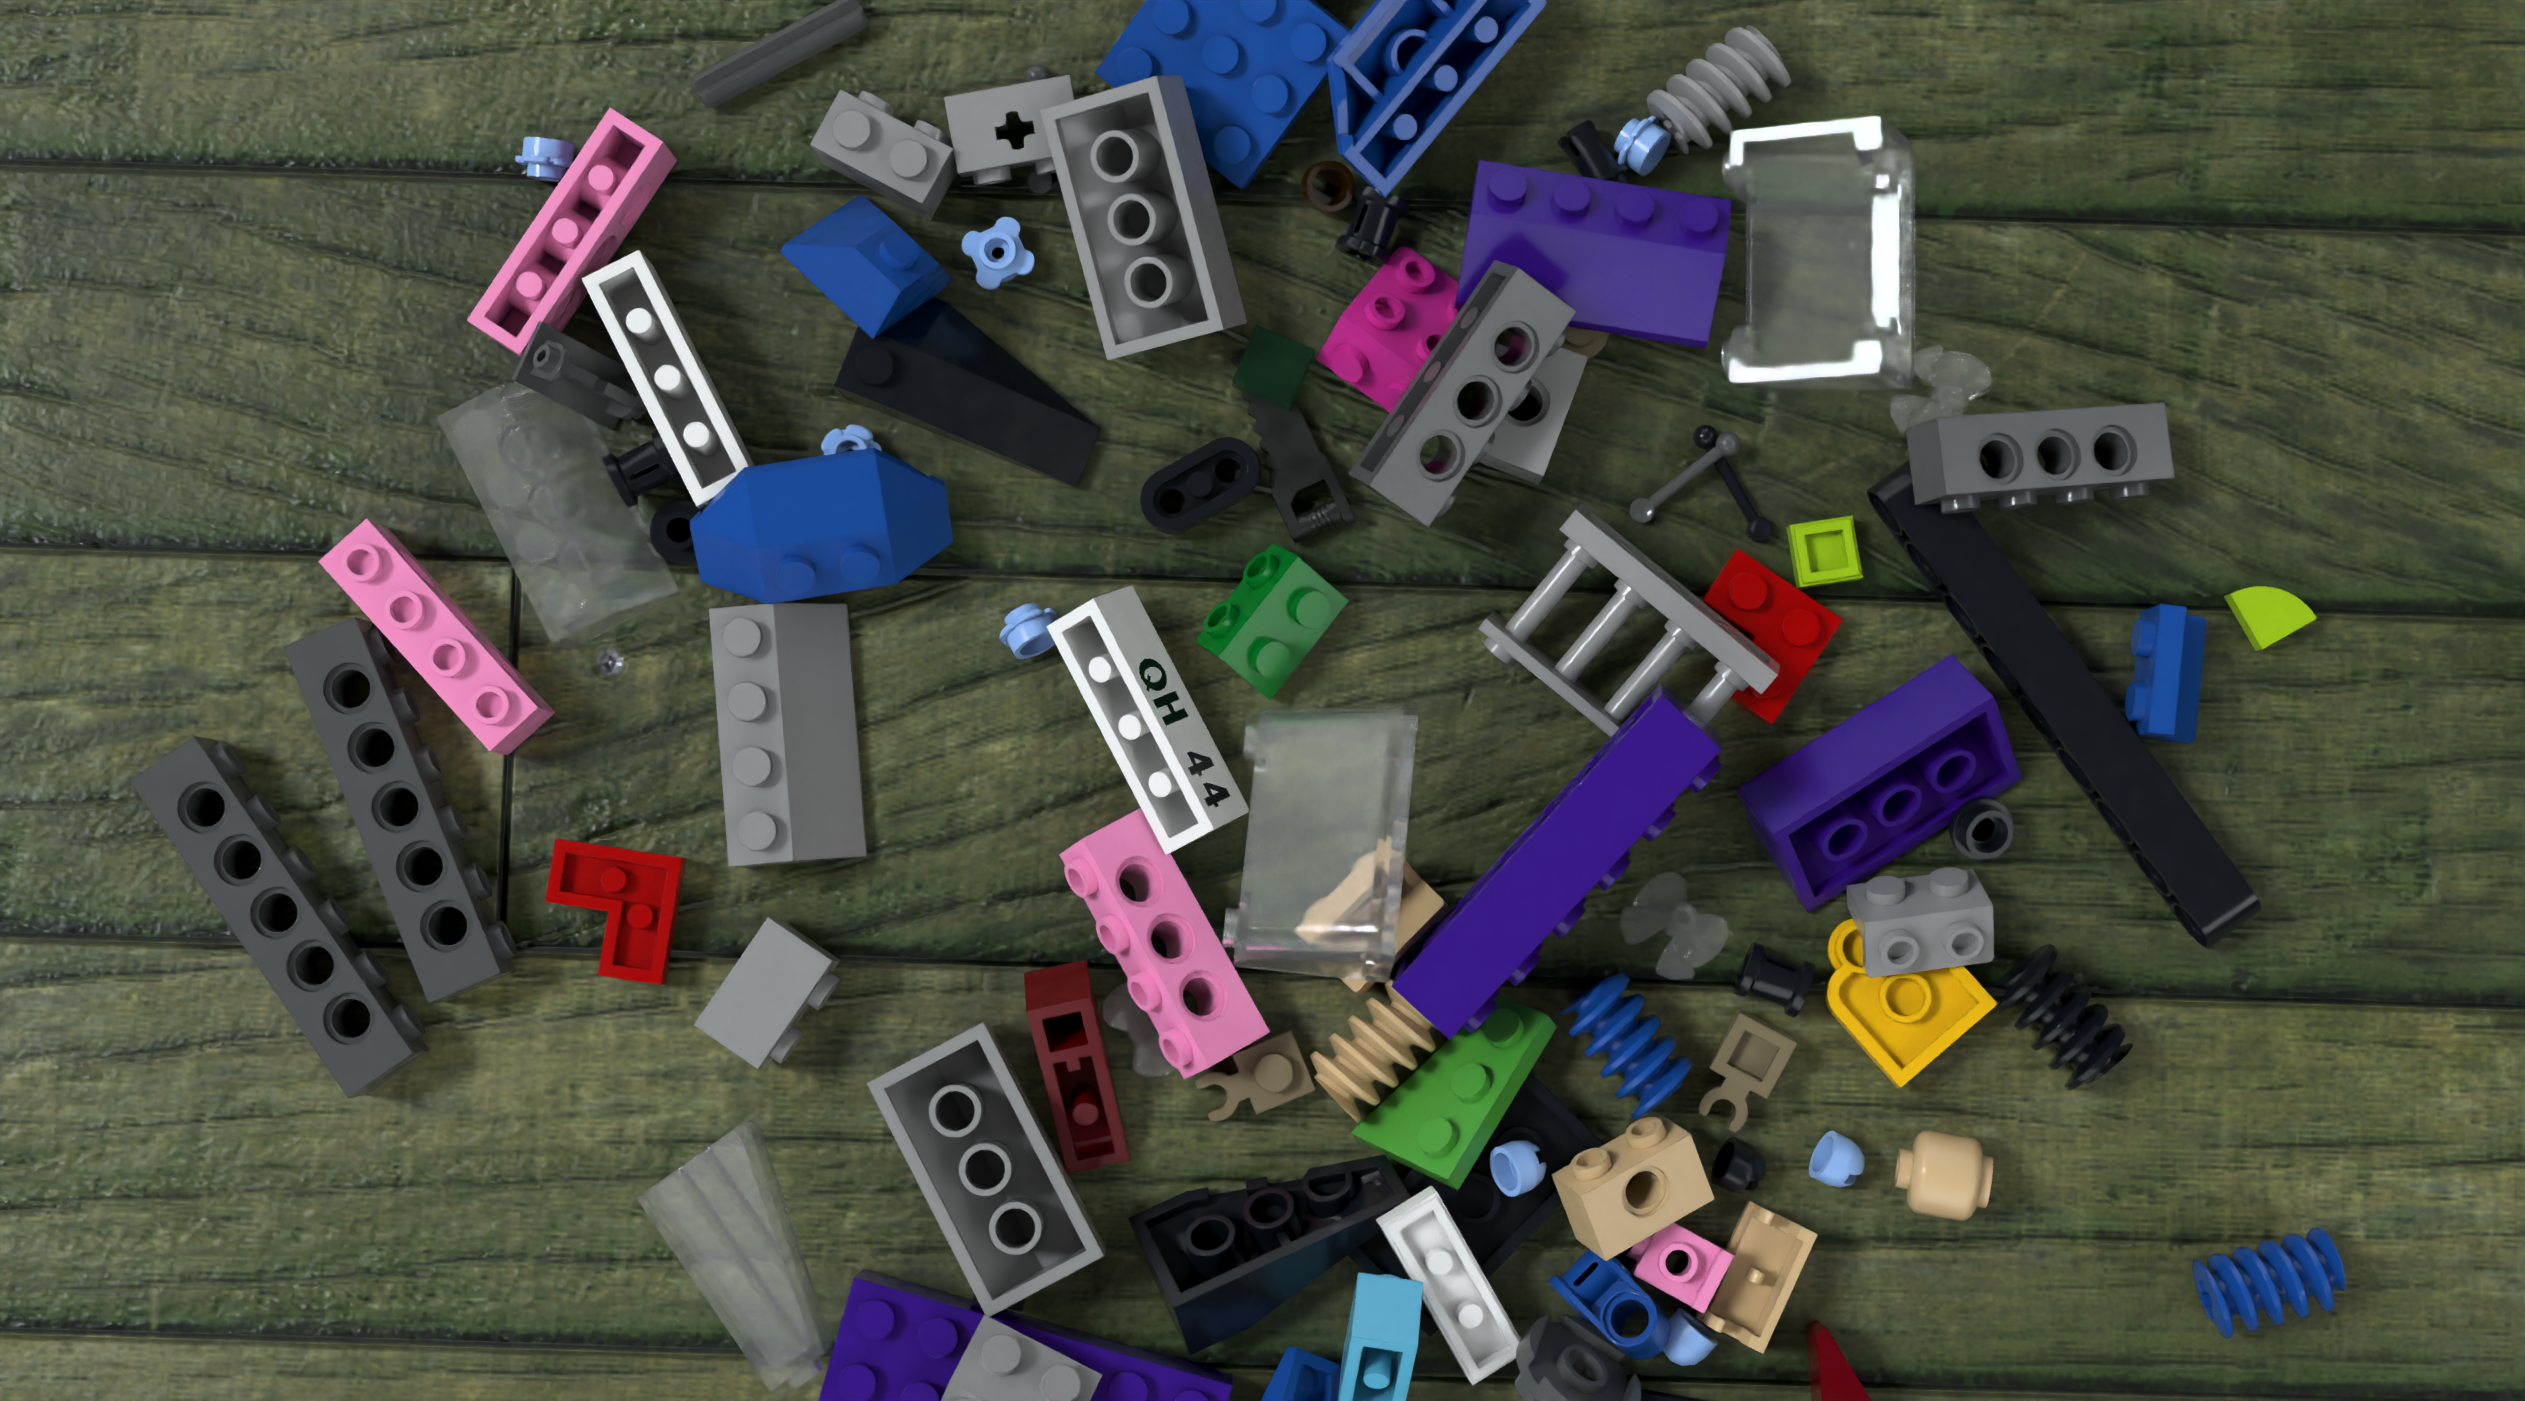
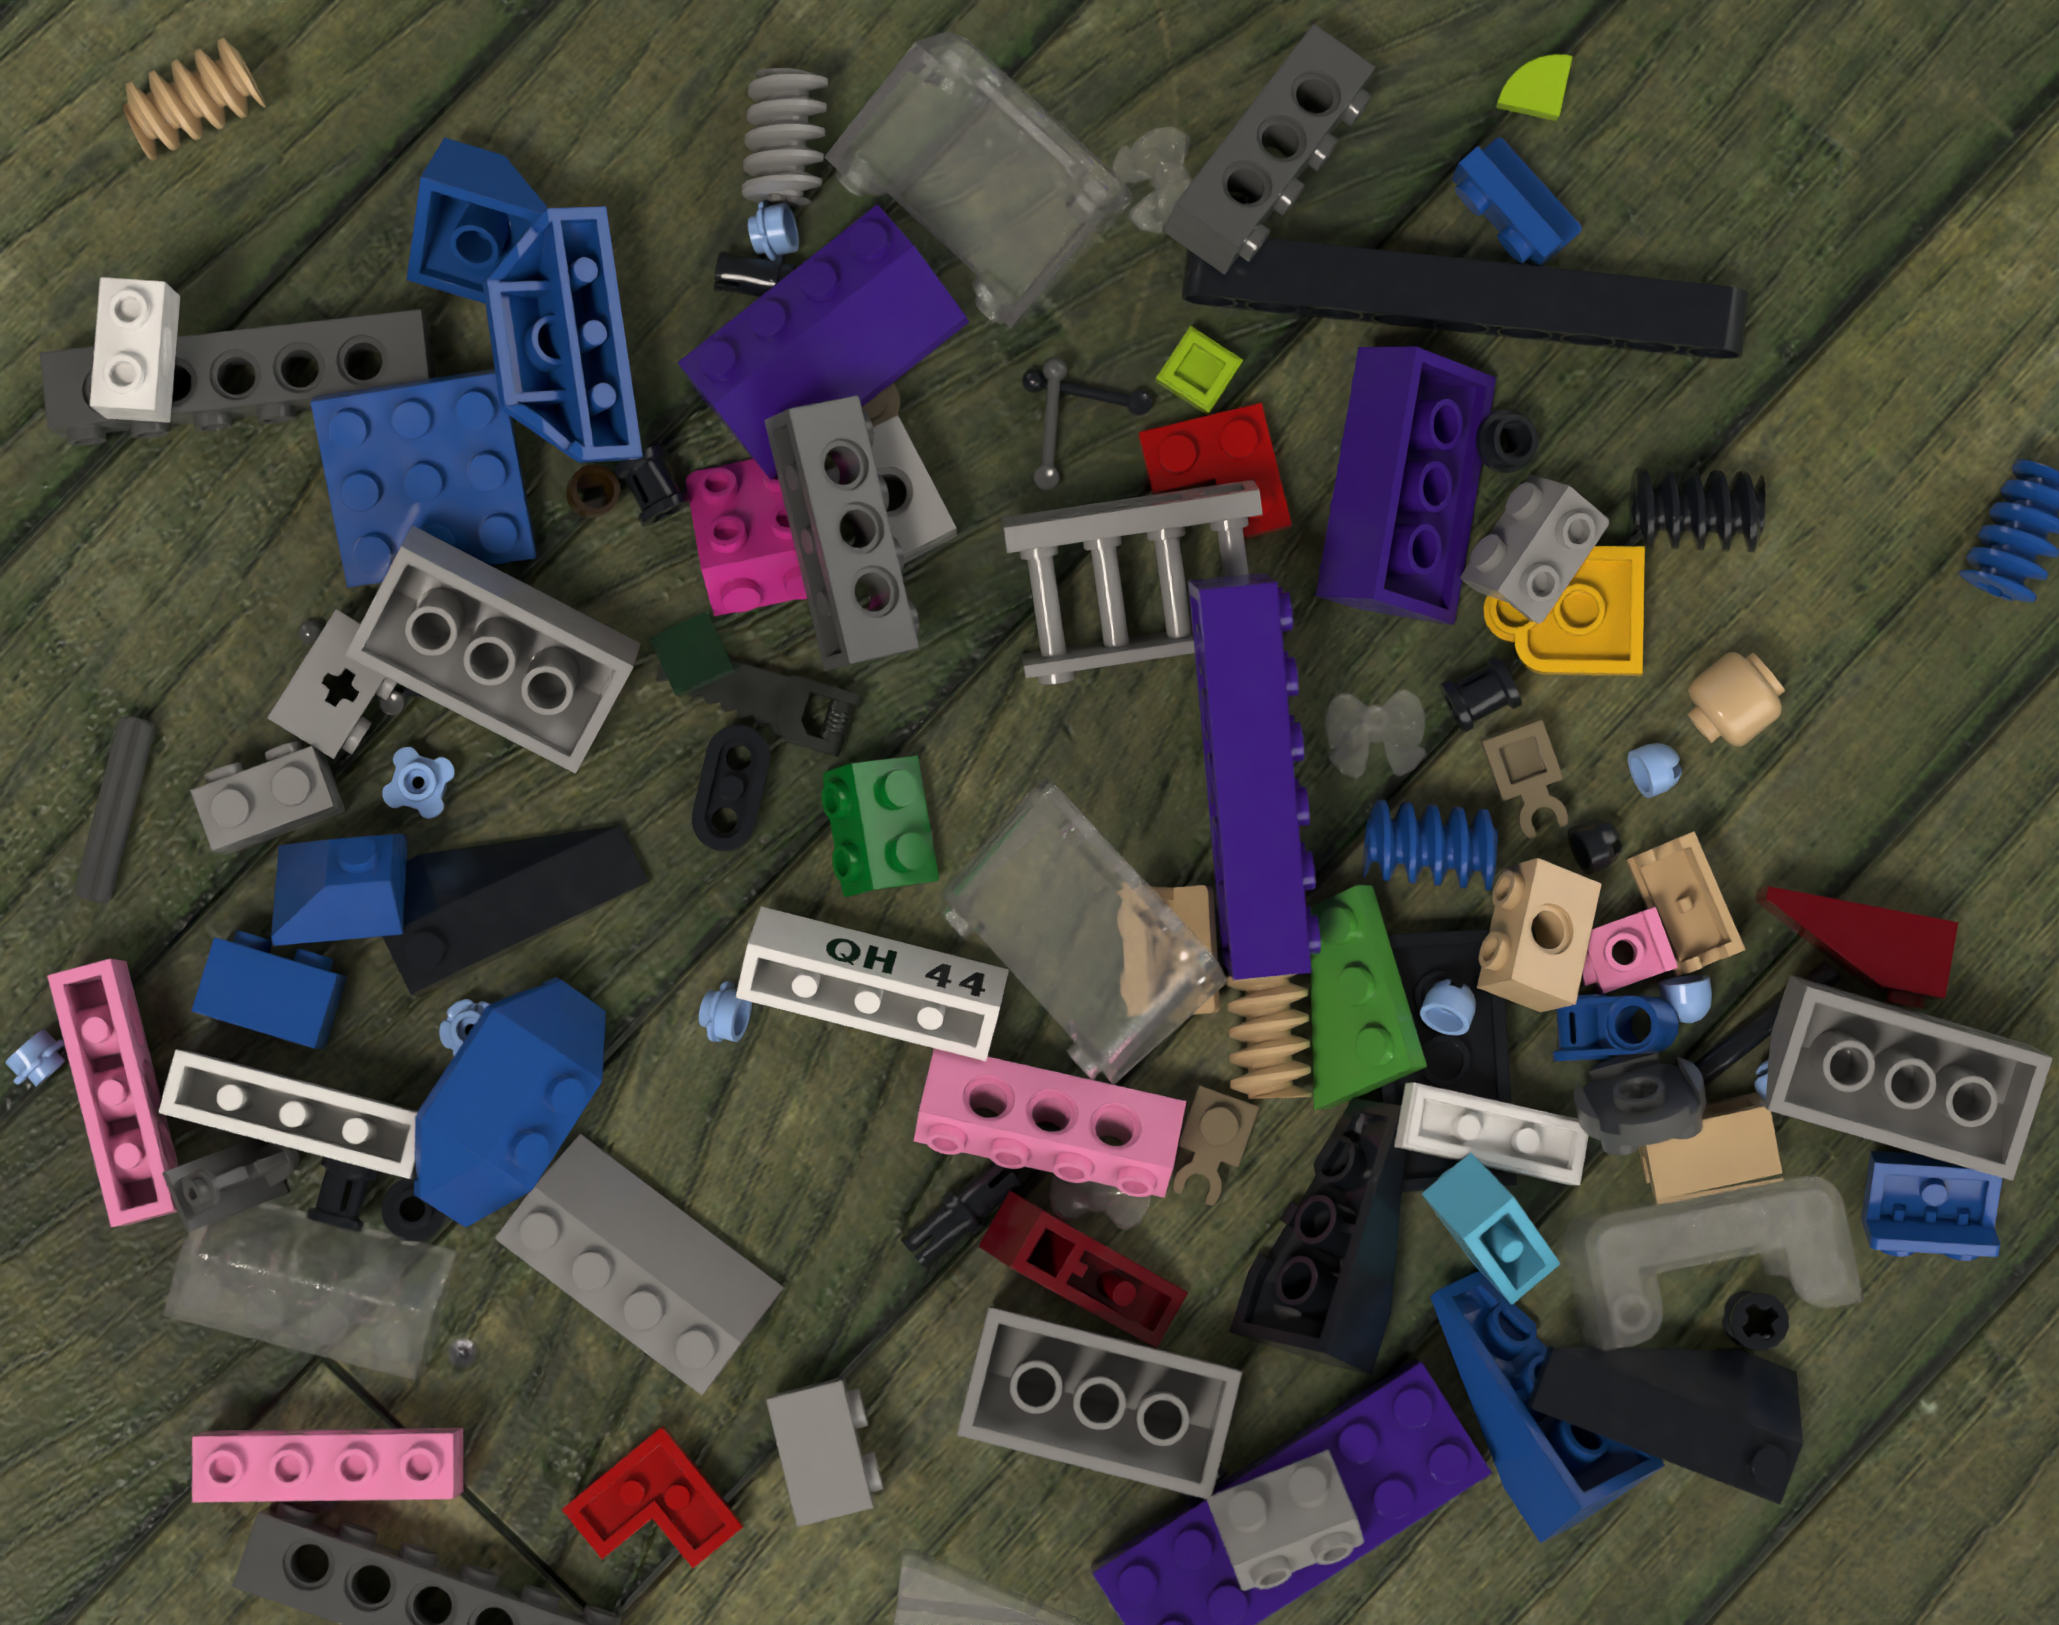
camera: 50 degrees left, 0 degrees up
none -> blue brick [191,930,348,1049]
none -> black pin [901,1161,1024,1270]

